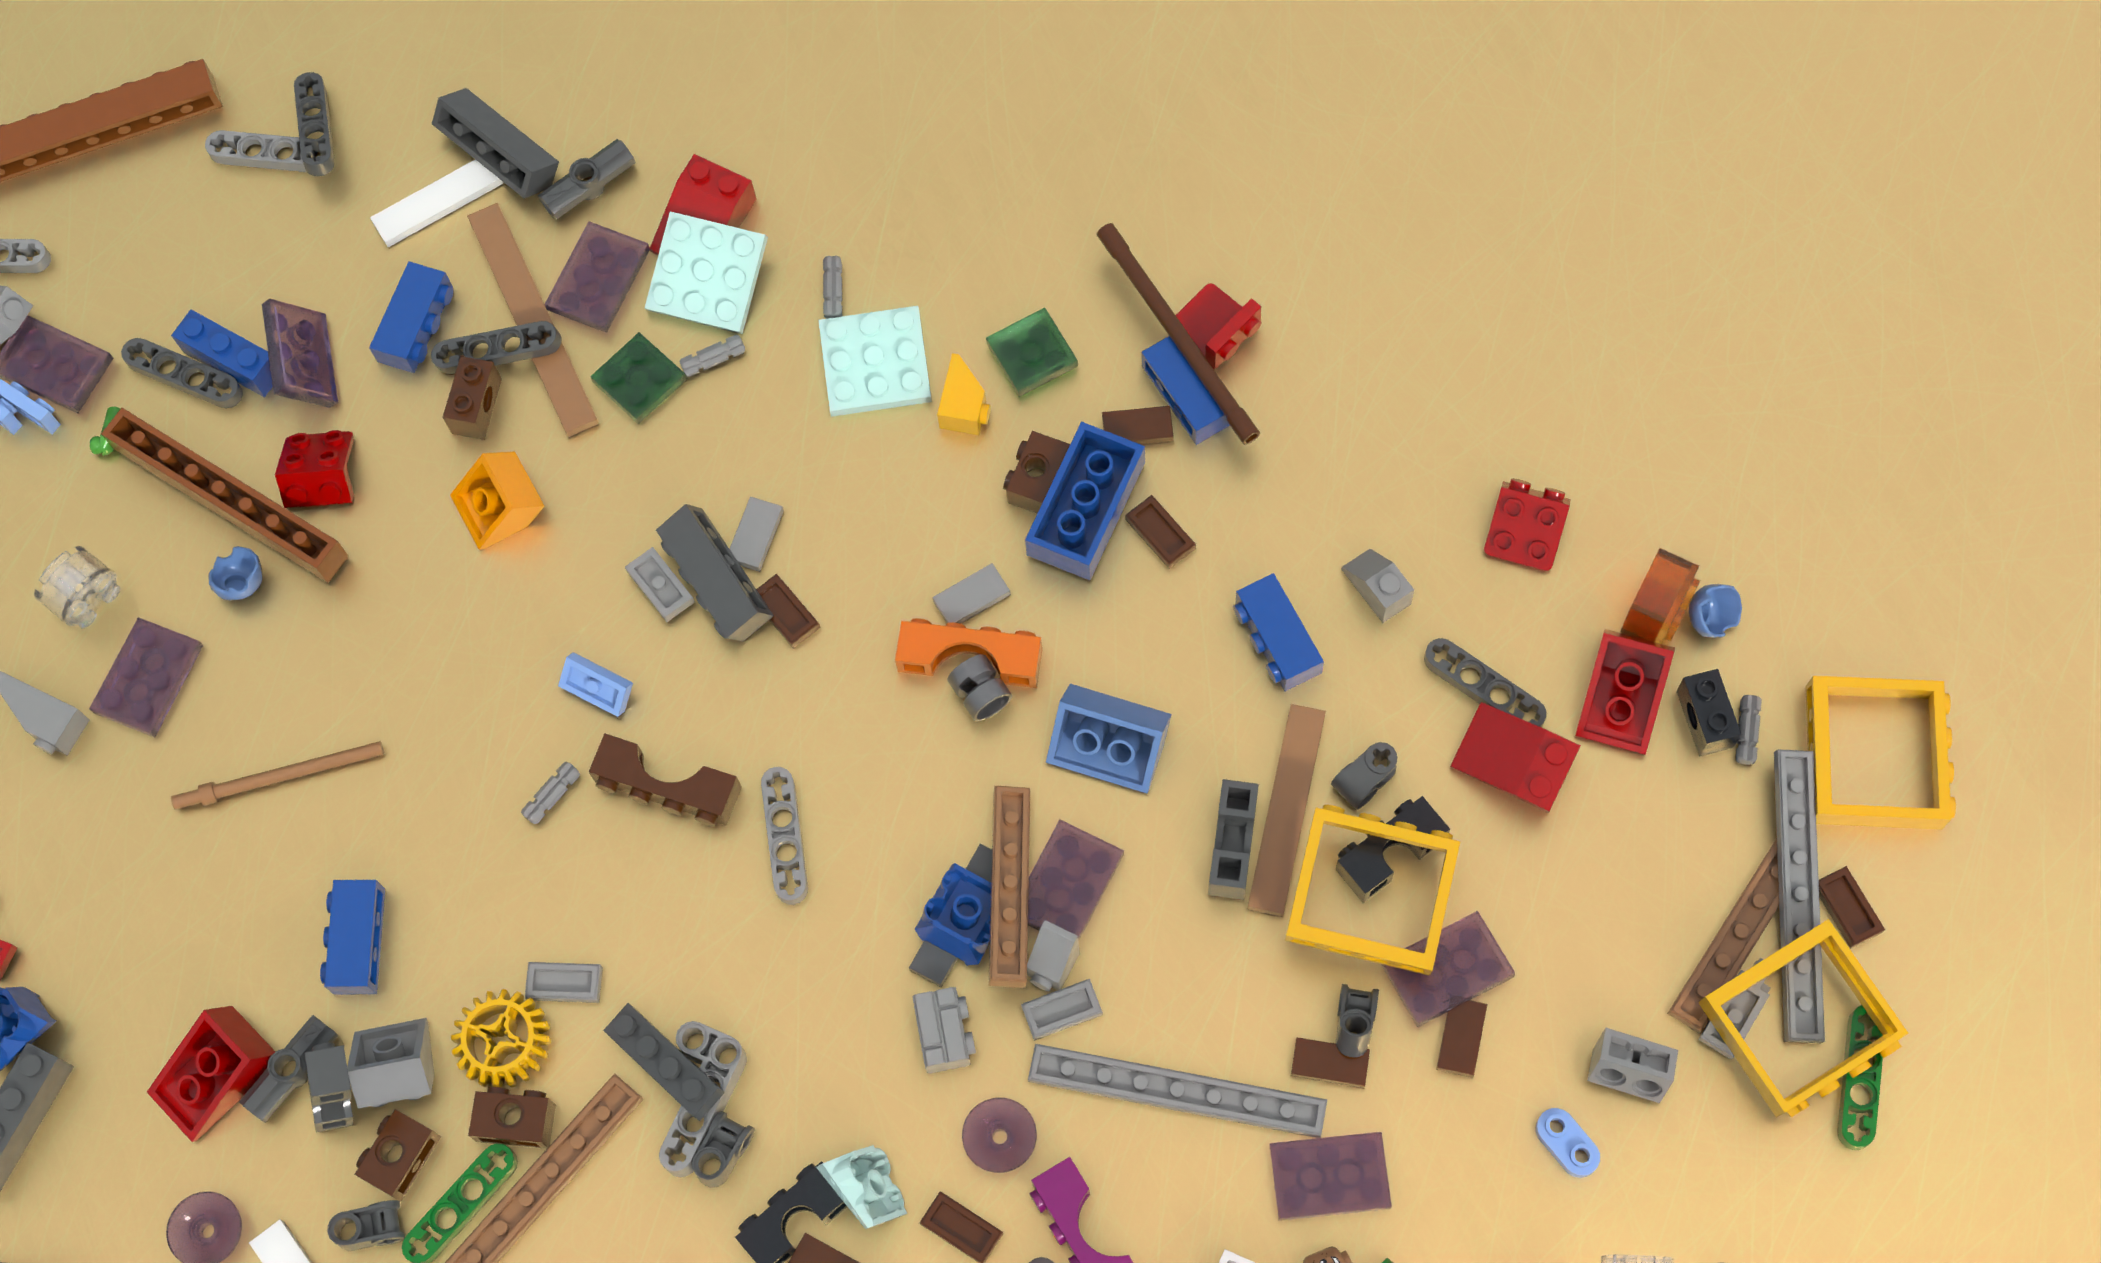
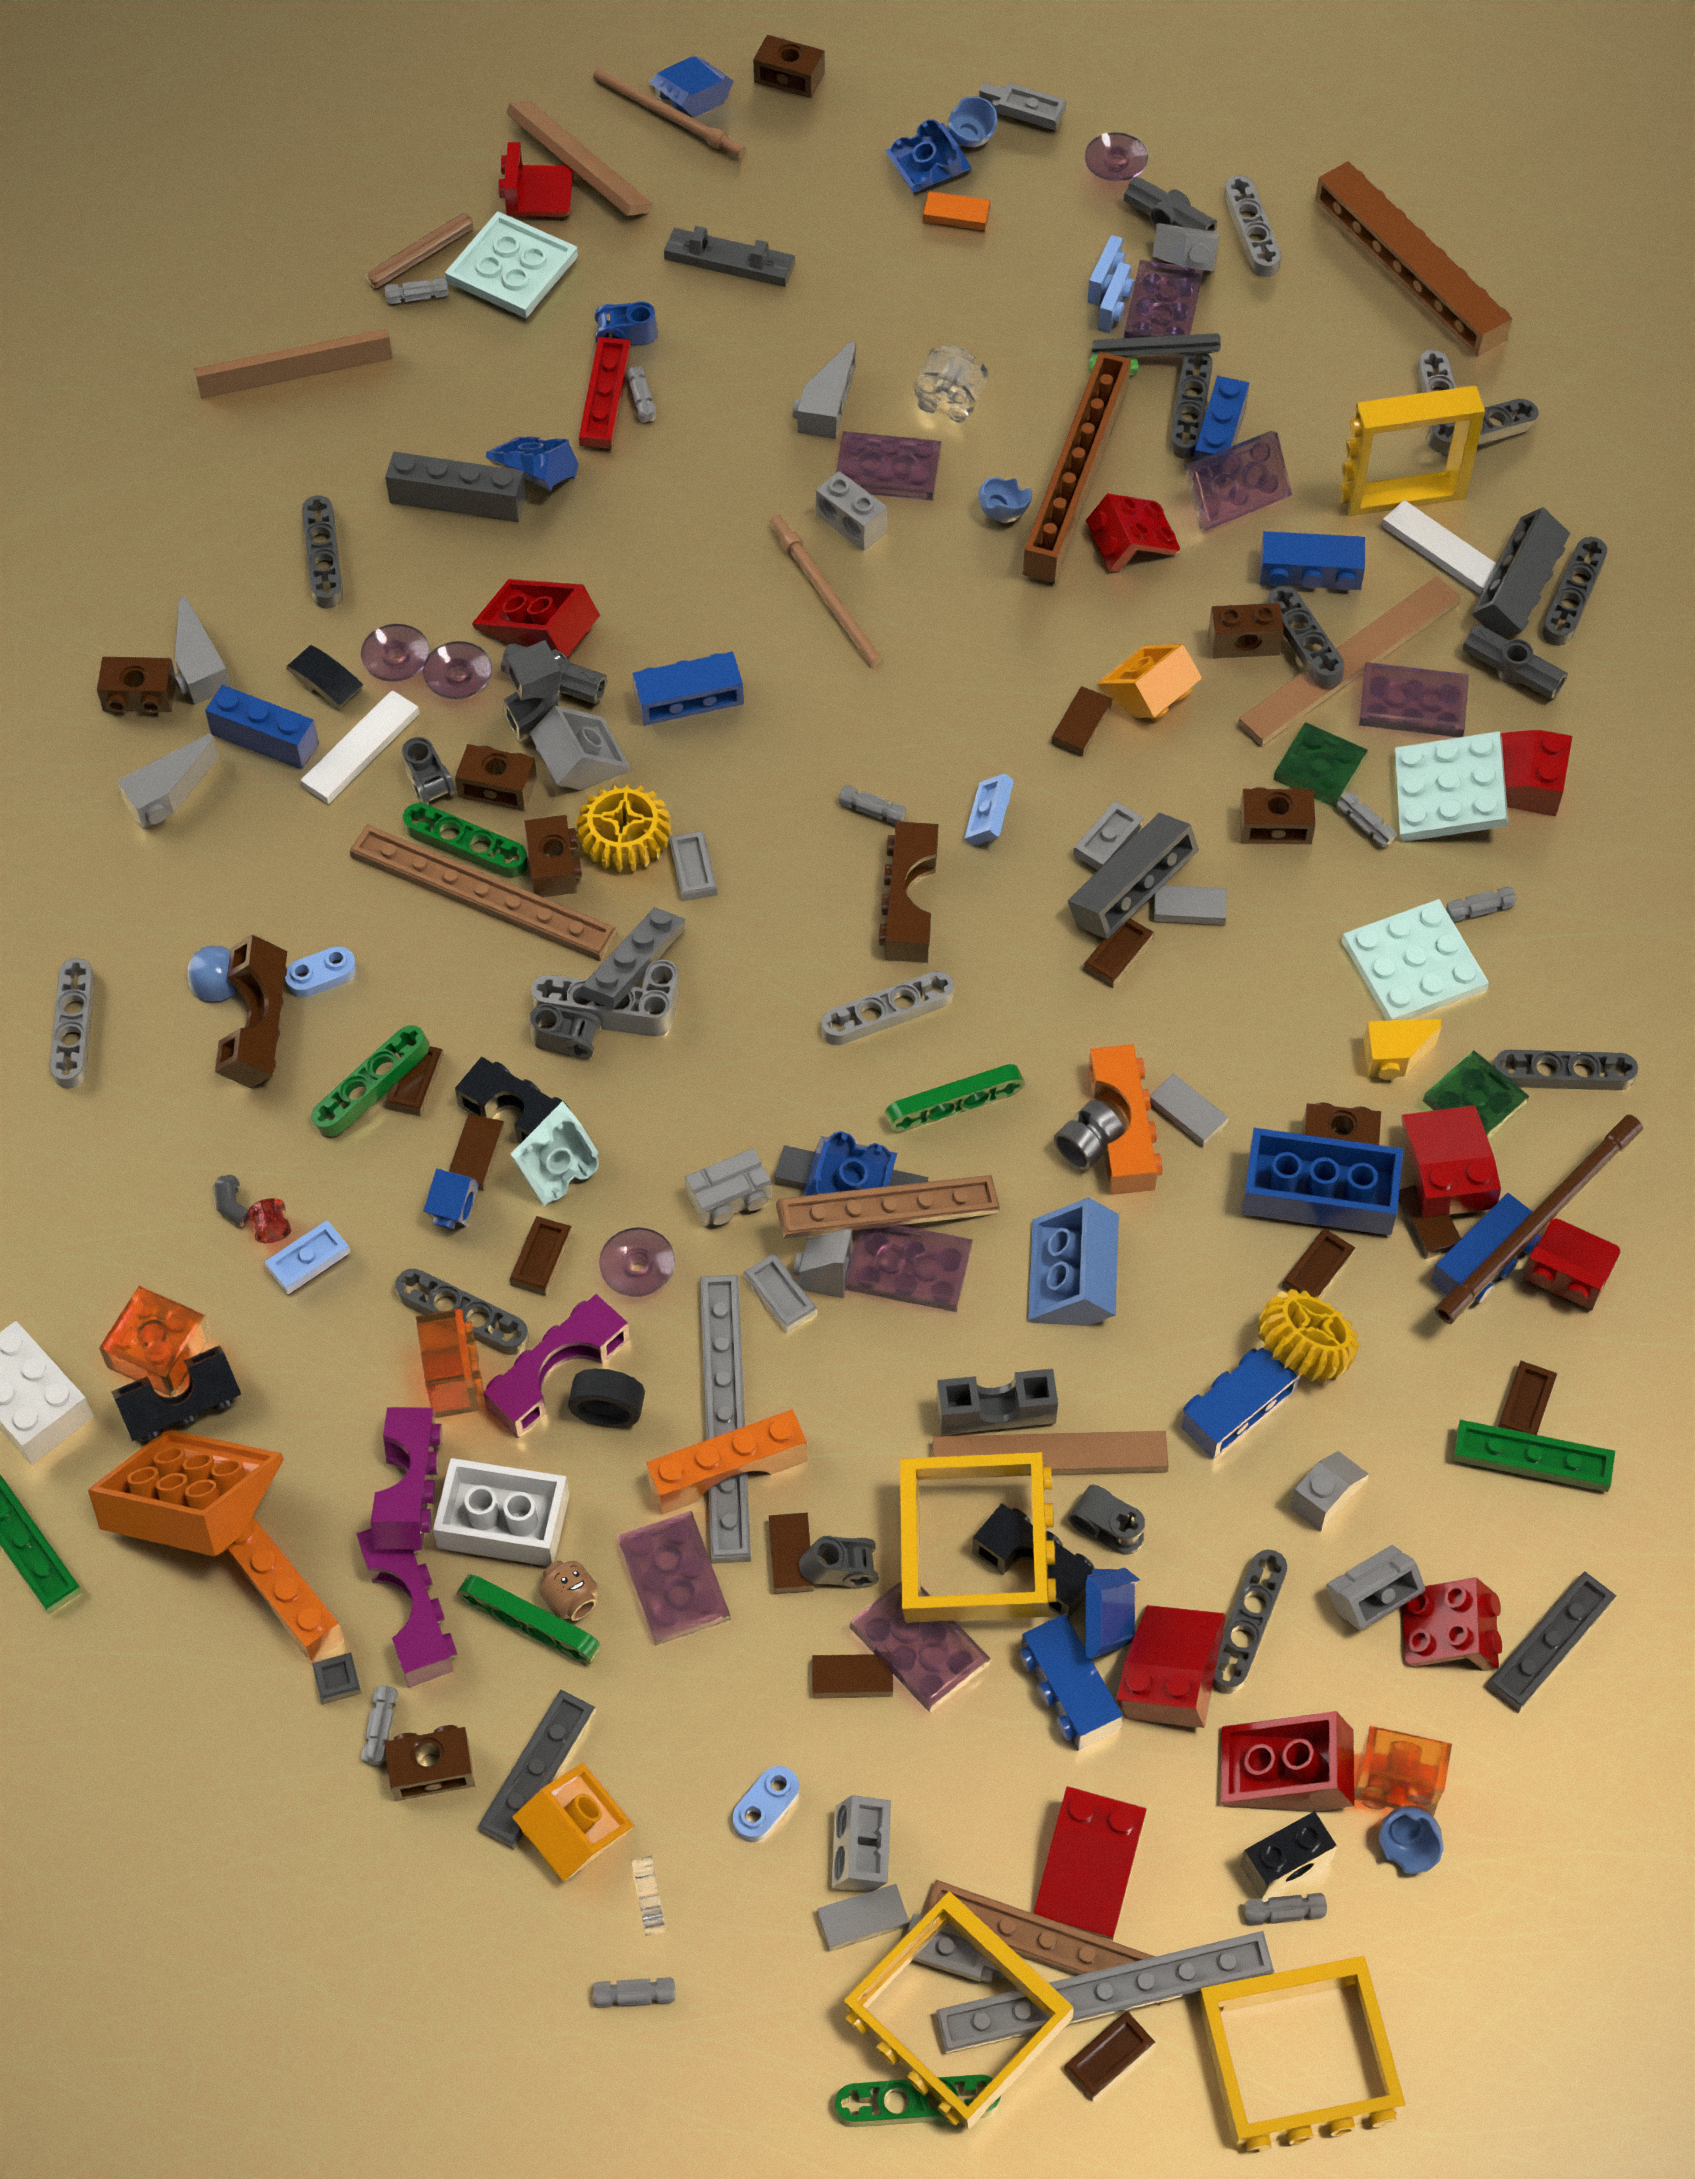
camera: 70 degrees right, 10 degrees down
none -> dish [423,641,492,699]
none -> black tyre [568,1368,645,1428]
none -> orange arch [646,1409,808,1515]
none -> light grey brick [816,471,887,551]
none -> light grey tile [817,1884,909,1951]
none -> green beam [885,1064,1025,1132]
none -> blue brick [1018,1614,1123,1751]
none -> red slope [1033,1786,1147,1940]
none -> reddish brown tile [1052,686,1113,756]
none -> blue slope [1085,1568,1140,1659]
none -> dark grey axle [1092,333,1221,358]
none -> reddish brown brick [1240,787,1316,845]
none -> yellow gear [1256,1289,1360,1383]
none -> light grey brick [1327,1545,1426,1631]
none -> yellow window [1338,385,1485,516]
none -> red slope [1401,1106,1501,1218]
none -> green plate [1453,1420,1615,1492]
none -> dark grey tile [1487,1571,1617,1713]
none -> dark grey beam [1492,1050,1638,1090]
none -> reddish brown tile [1498,1360,1557,1435]
none -> dark grey beam [1542,537,1607,646]

